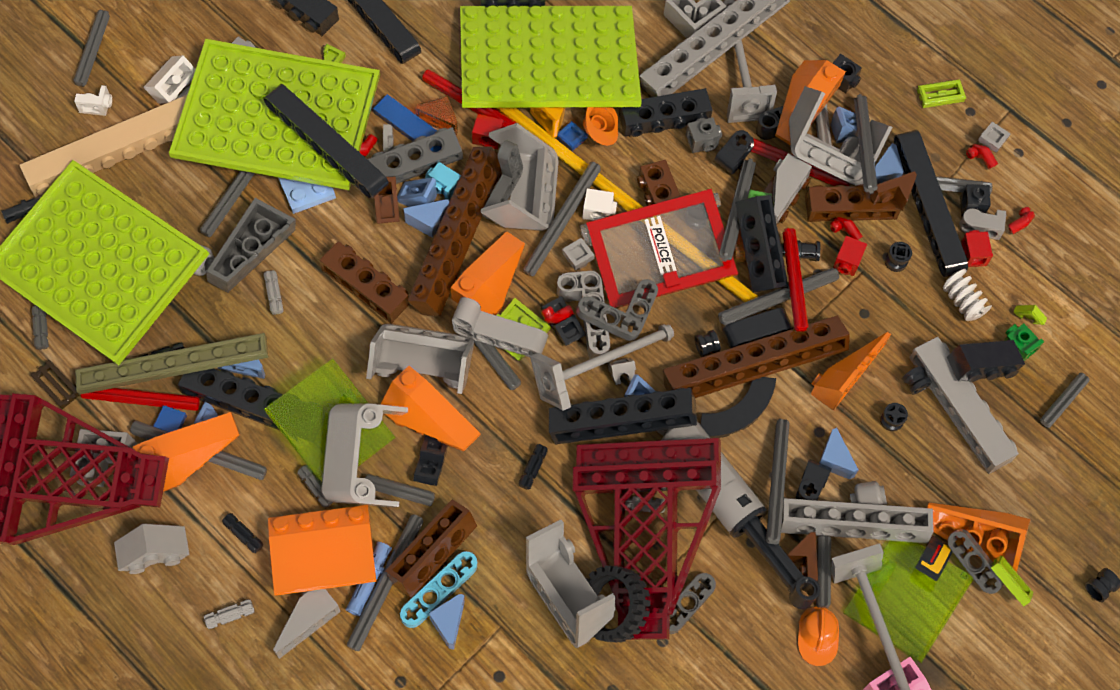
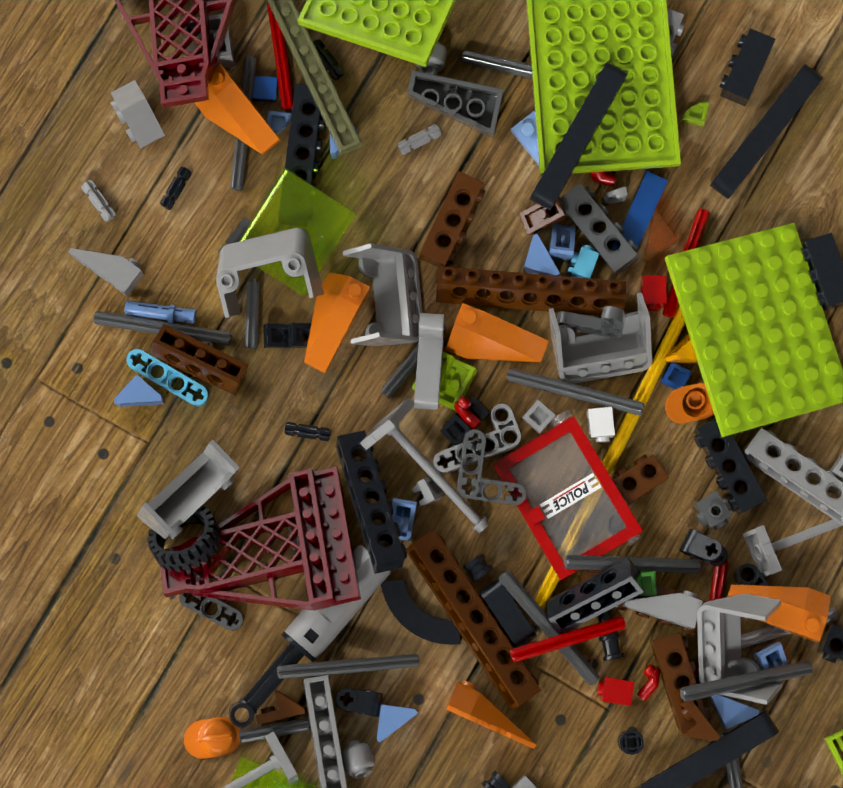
camera: 80 degrees right, 15 degrees up
orange slope [268,505,376,596] -> none
black wheel [880,403,908,431] -> none

